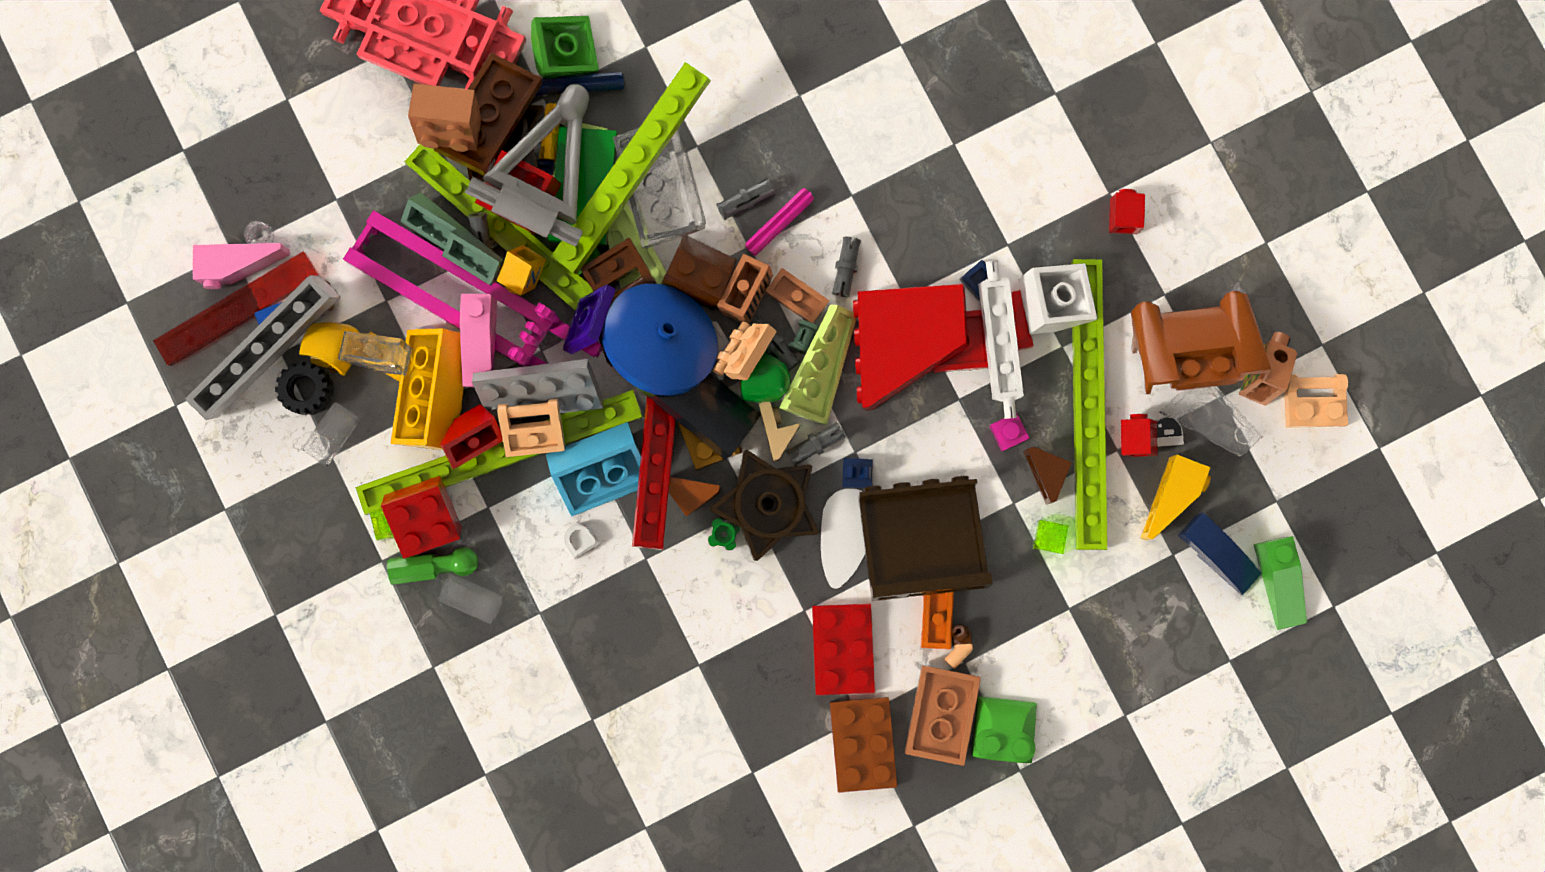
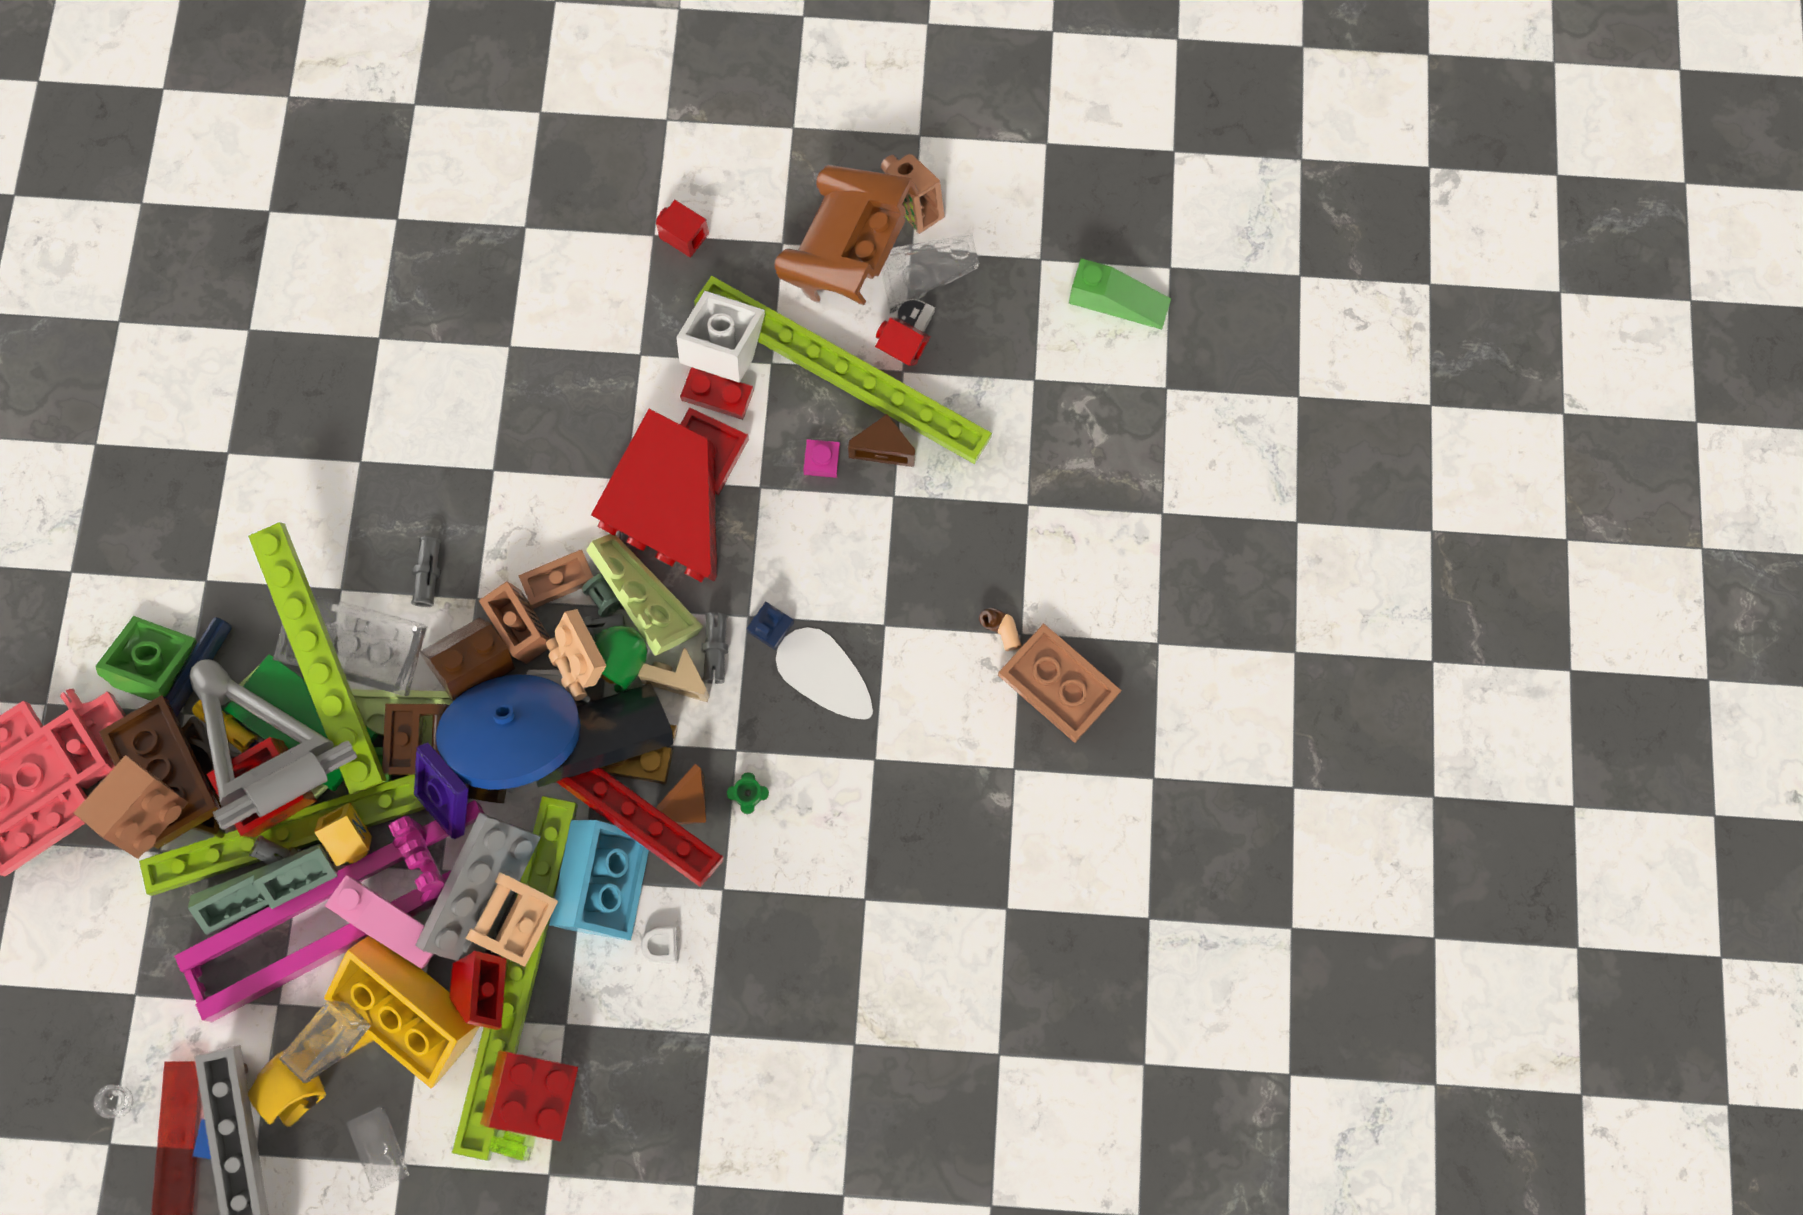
camera: 60 degrees left, 10 degrees down
bright pink slope [193,243,290,289] -> none
black tyre [275,361,333,416] -> none
bright green piece [387,547,478,585] -> none
clear plate [437,573,505,624] -> none
dark brown plate [710,450,819,561] -> none
dark pink axle [745,188,814,256] -> none
red plate [812,604,875,695] -> none
dark orange plate [830,697,897,793] -> none
dark grey pin [832,236,861,297] -> none
dark brown panel [858,476,993,602] -> none
orange tile [921,592,954,650] -> none
dark blue tile [960,259,988,301] -> none
bright green slope [971,696,1037,763] -> none
white plate [978,260,1024,419] -> none
clear neon green plate [1033,520,1069,554] -> none
yellow slope [1140,455,1211,540] -> none
dark blue slope [1178,513,1262,595] -> none
light nougat plate [1284,374,1348,428] -> none

